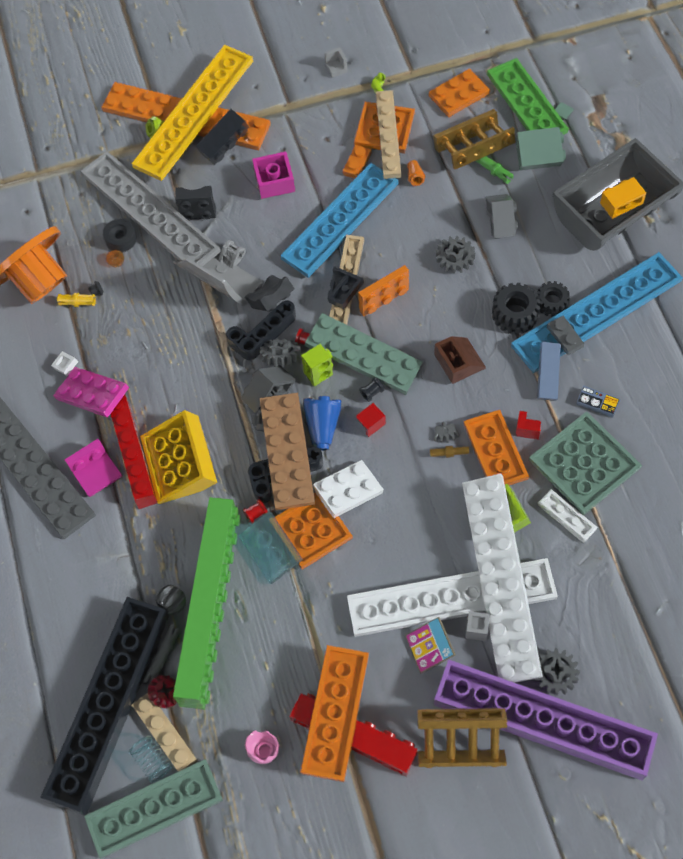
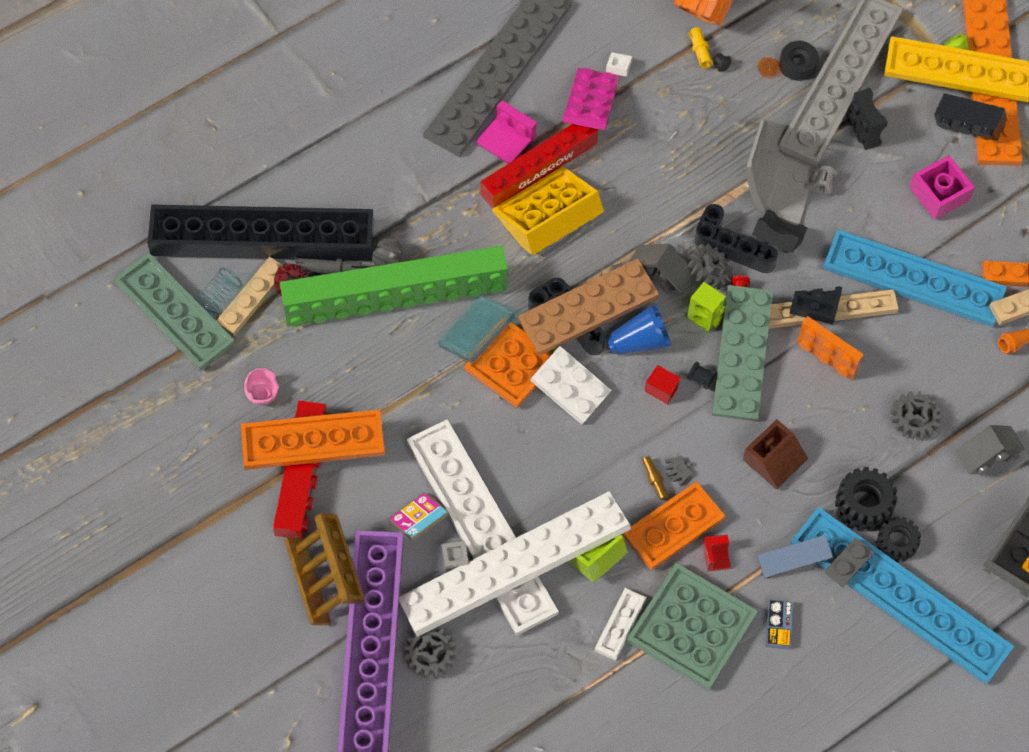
camera: 65 degrees right, 0 degrees up
red bush [242,499,269,524] -> none

